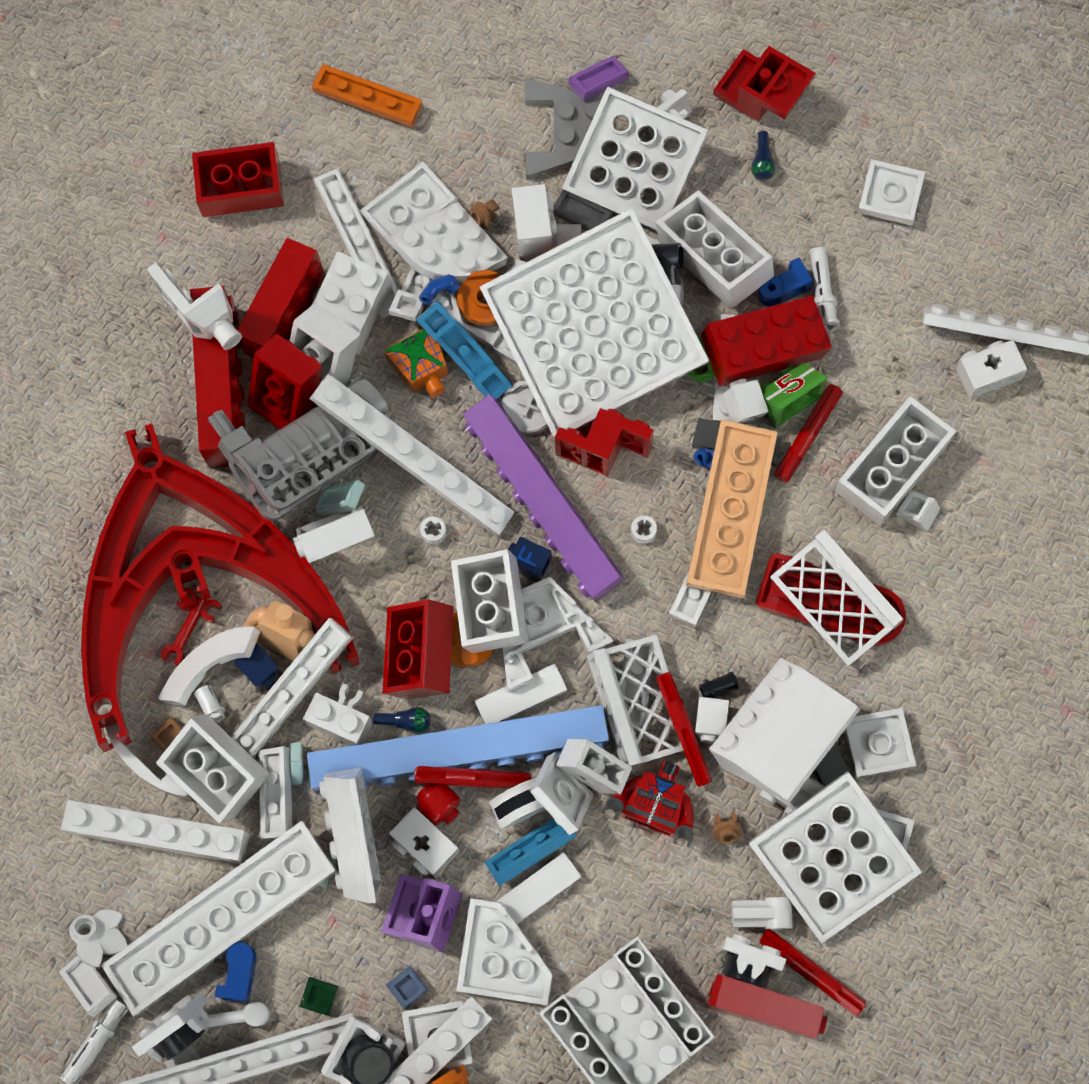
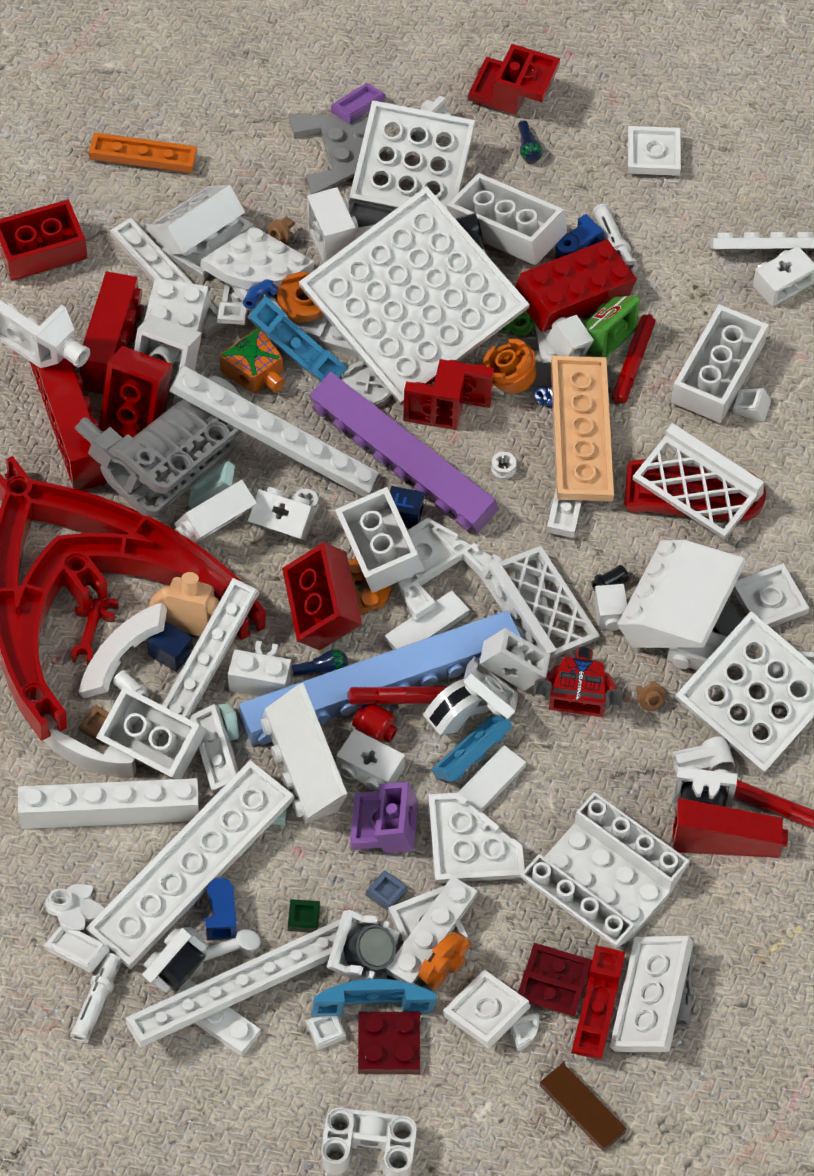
camera: 20 degrees left, 15 degrees down
red axle [656,672,712,787] -> none
none -> white slope [146,185,245,256]
none -> white brick [248,487,316,541]
none -> orange cone [483,339,536,394]

